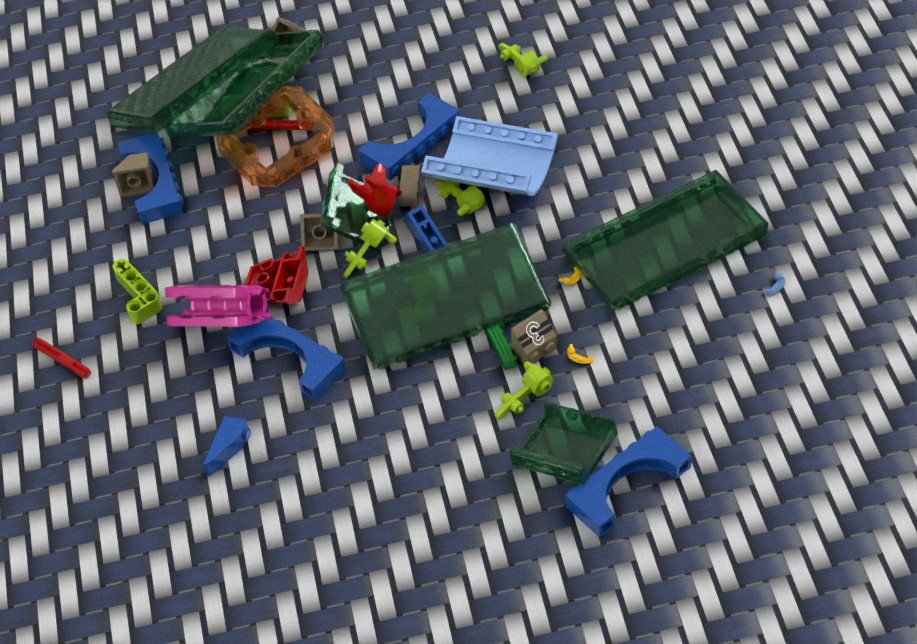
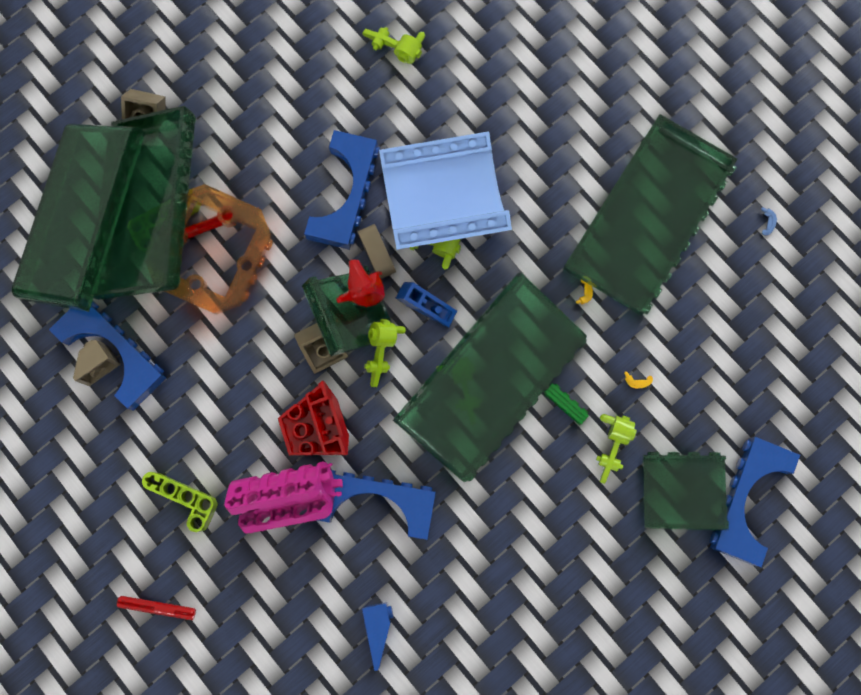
camera: 30 degrees left, 30 degrees up
dark tan slope [511,309,557,364] -> none

